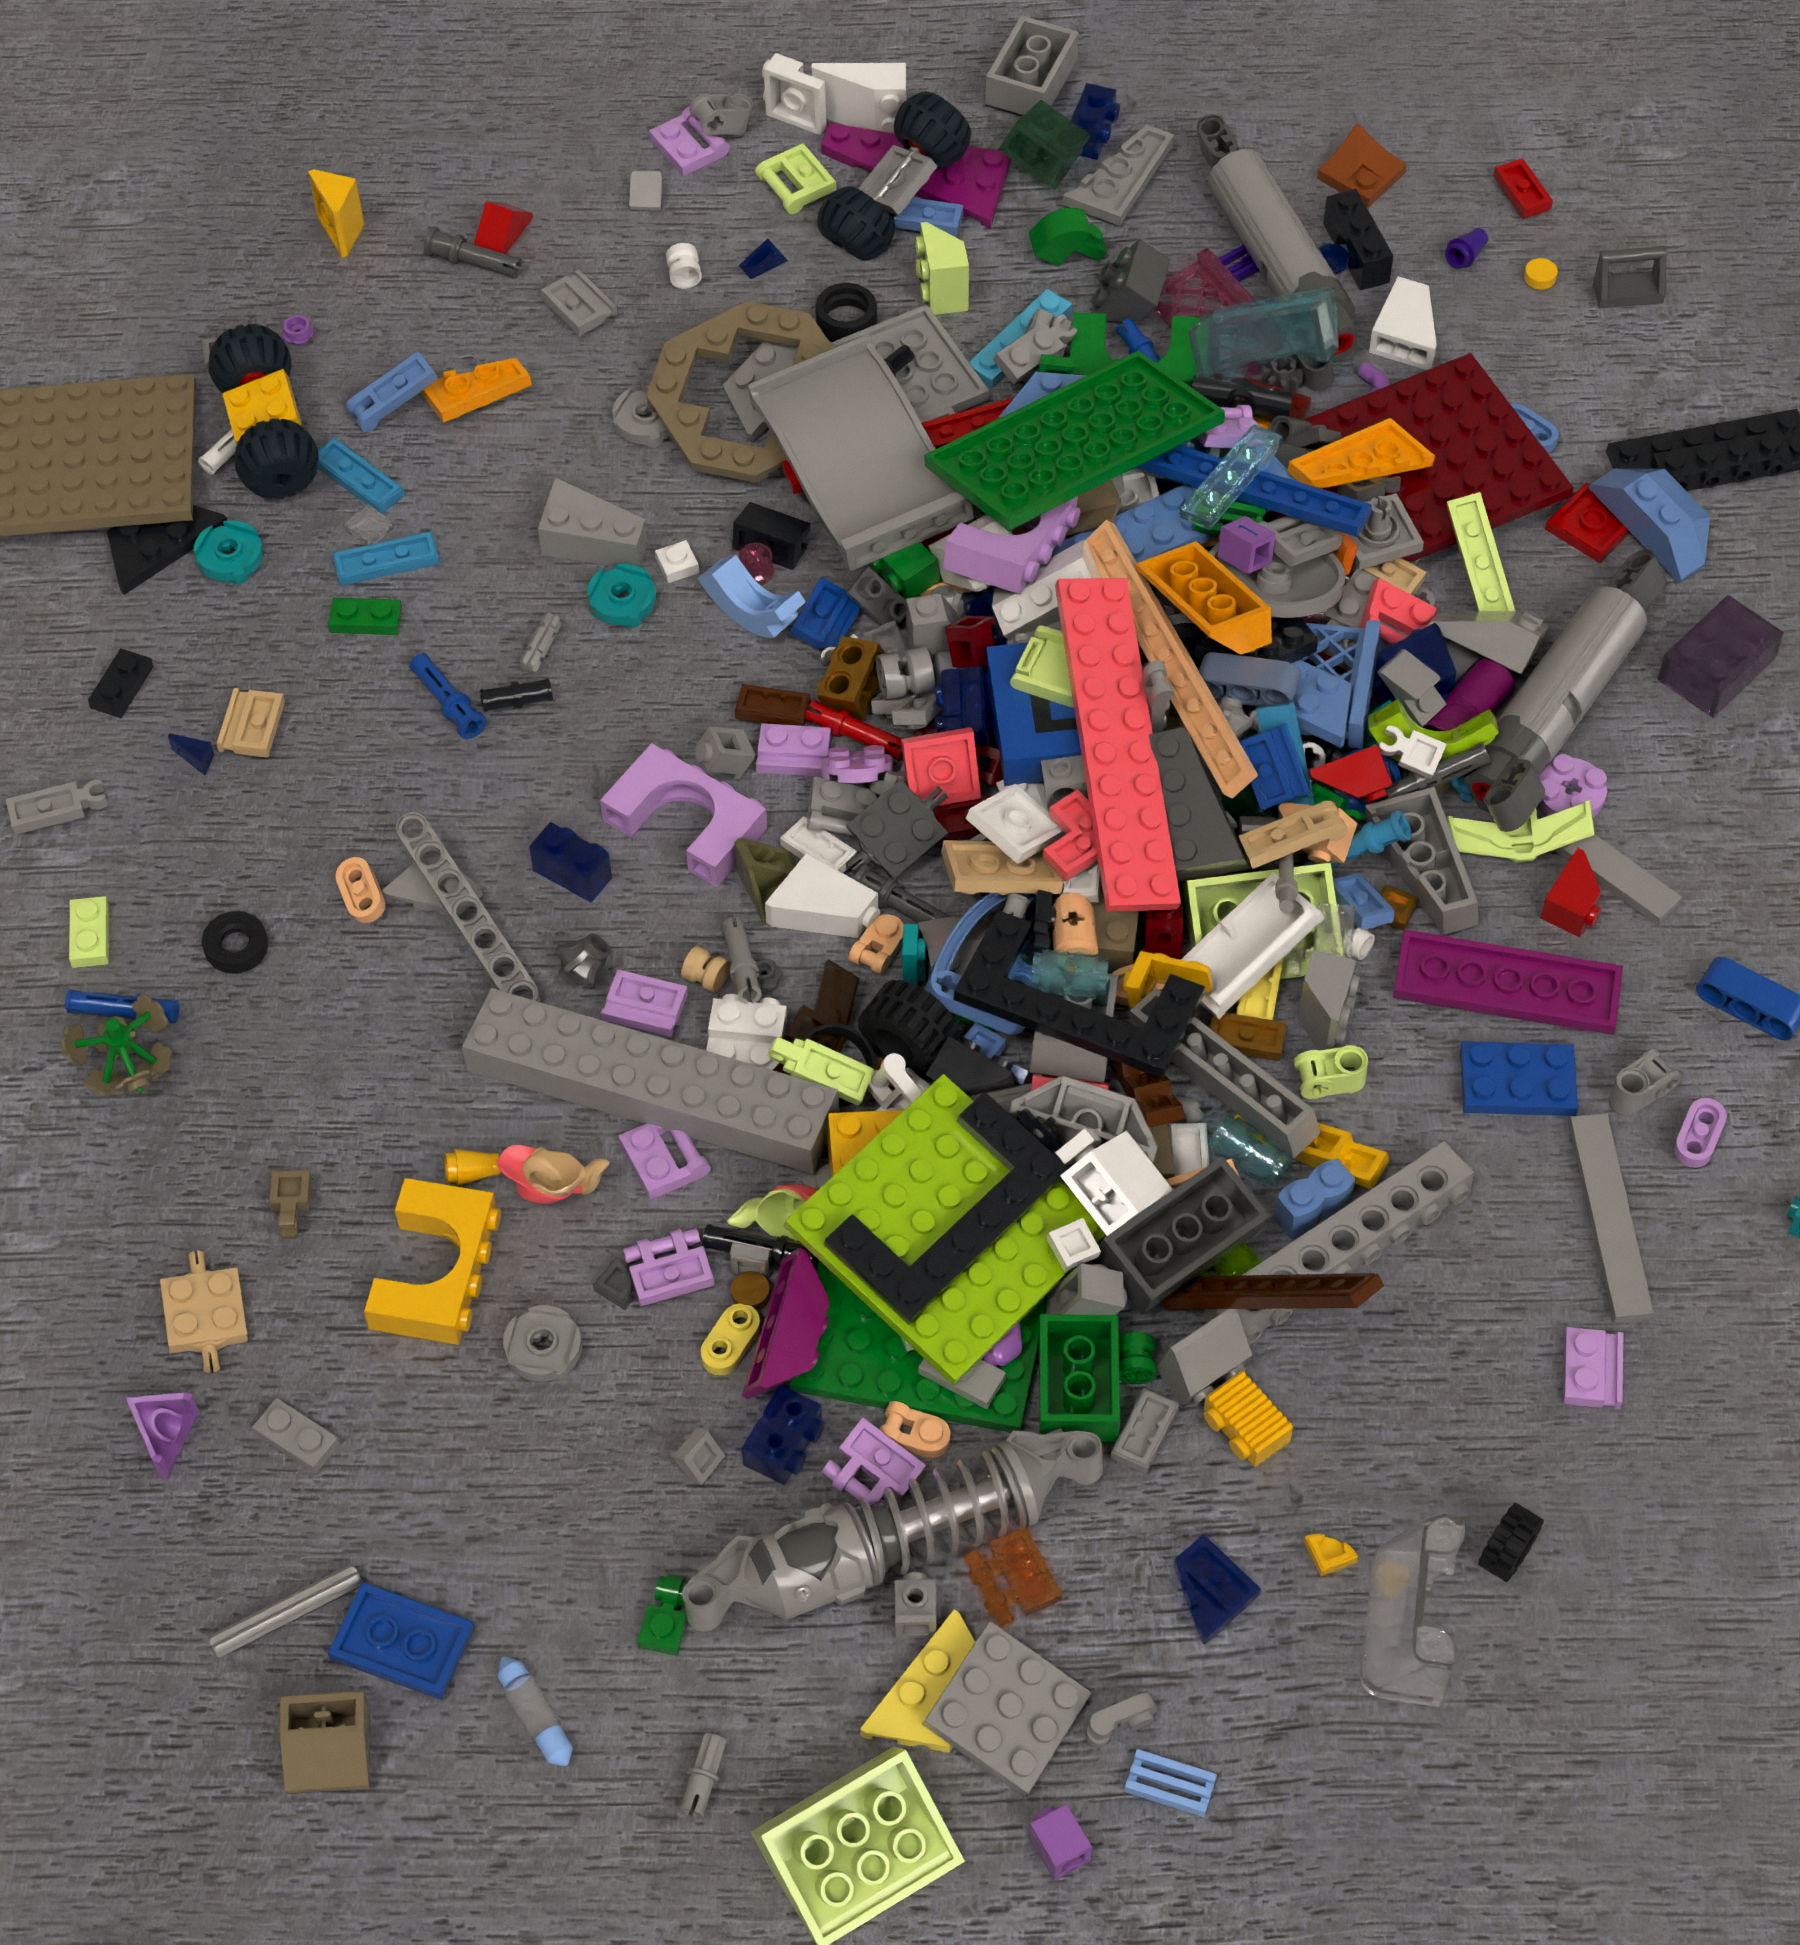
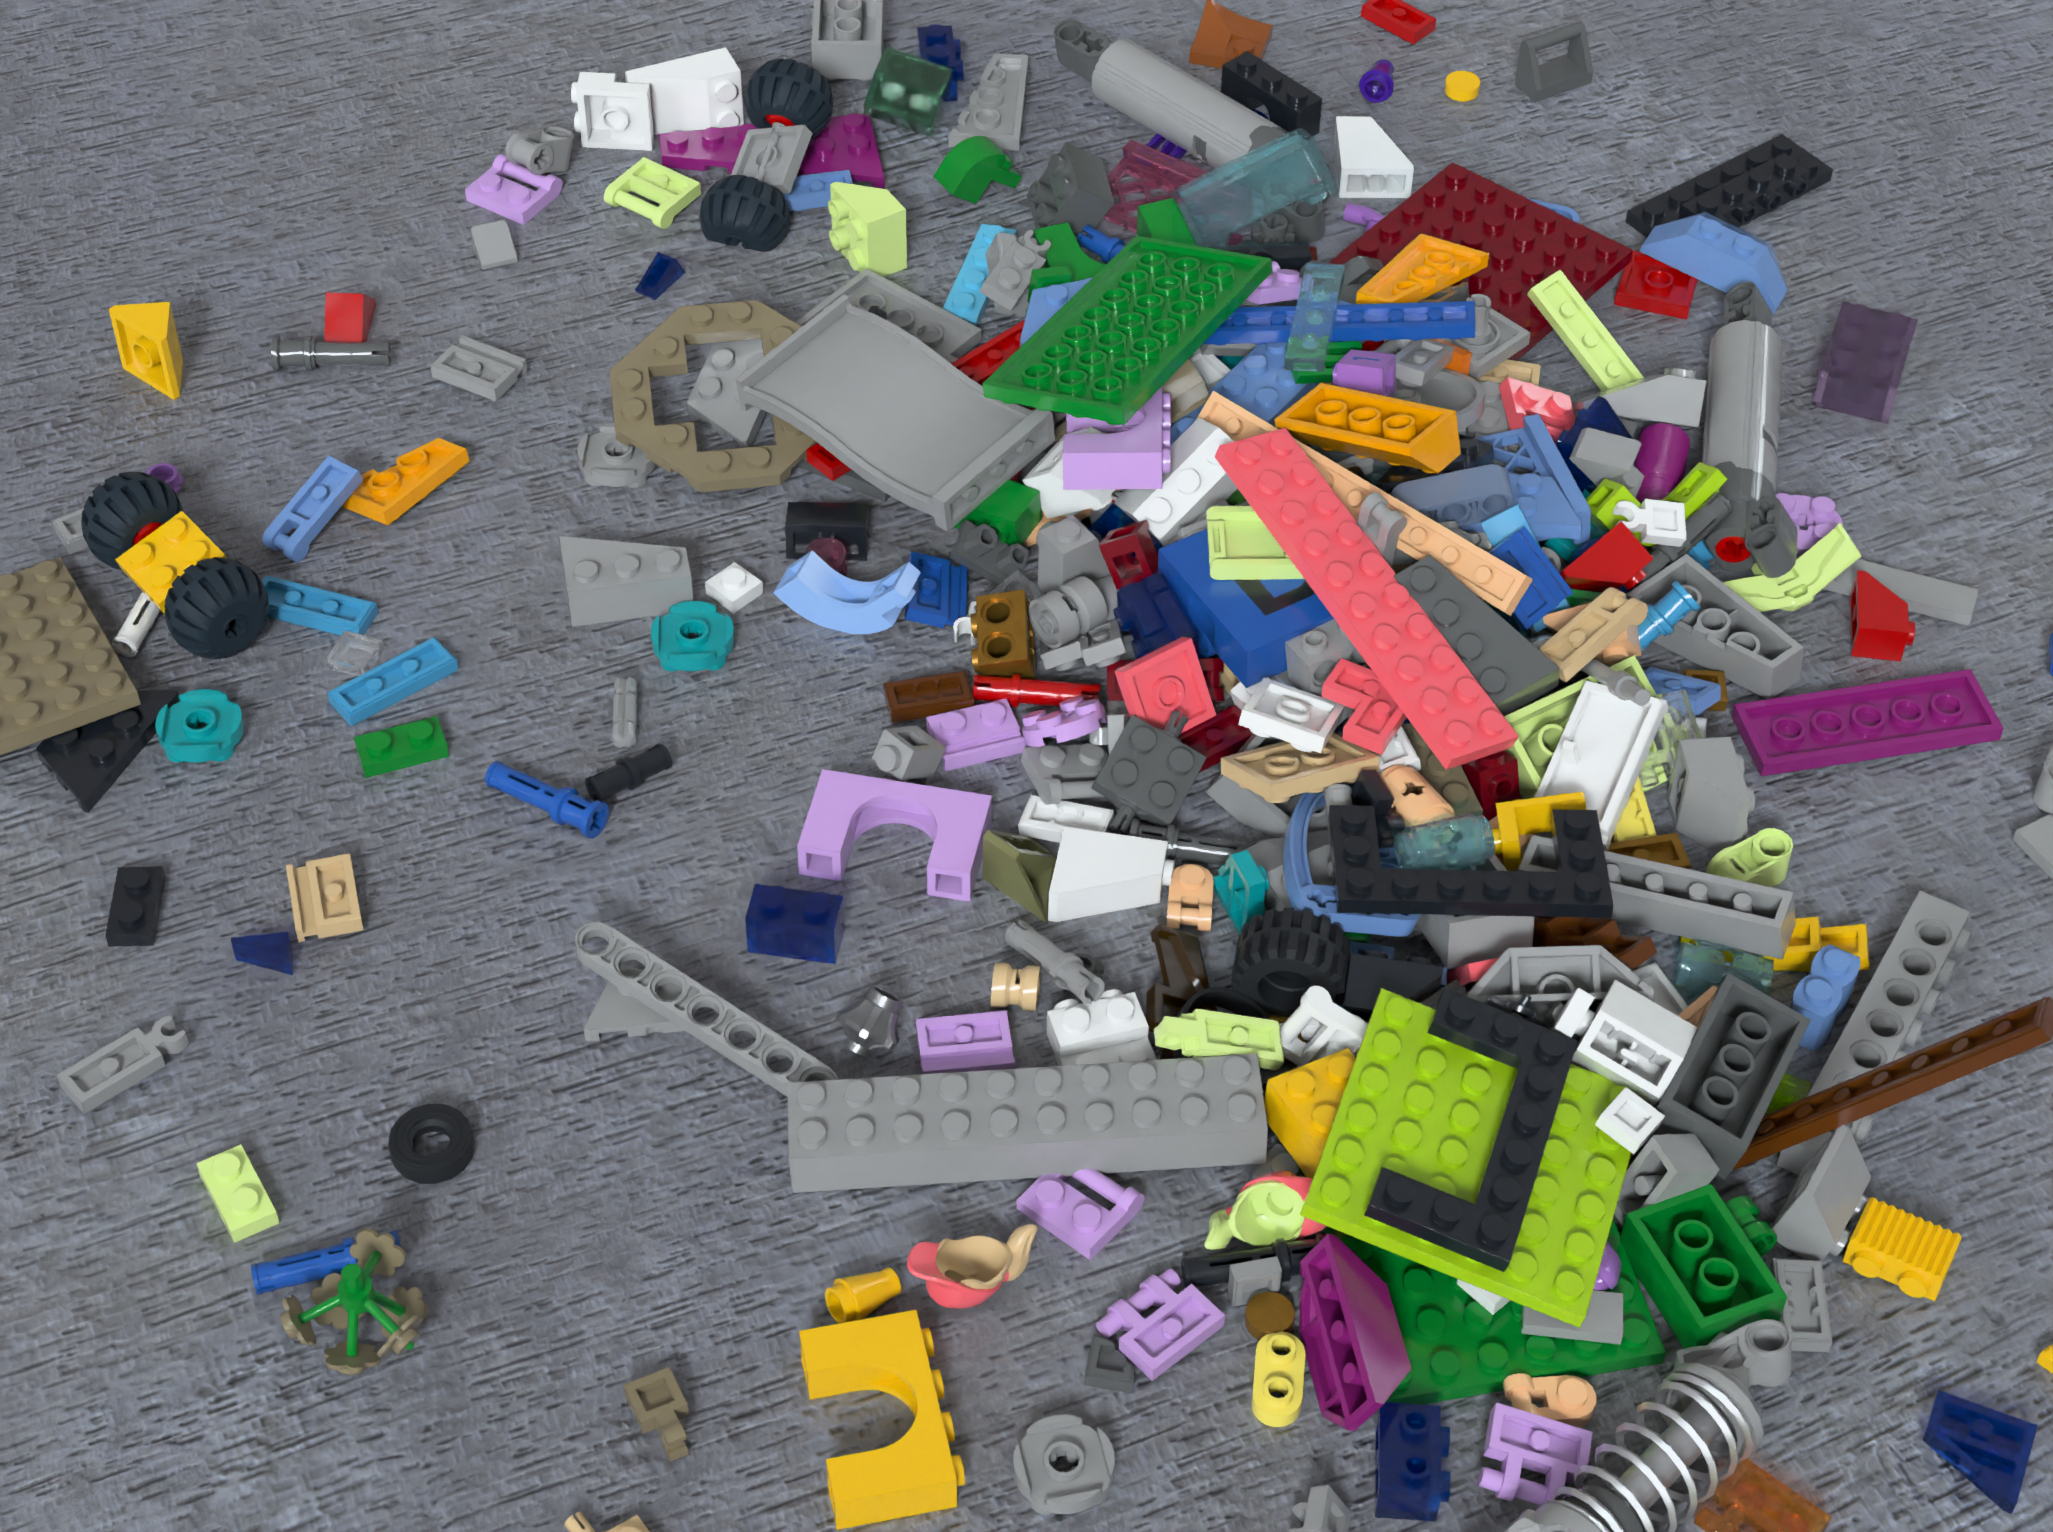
camera: 25 degrees left, 10 degrees down
light nougat plate [335,857,385,923] -> none
white wheel [666,243,702,289] -> none
black tyre [815,282,877,342] -> none
blue plate [1460,1041,1578,1116] -> none

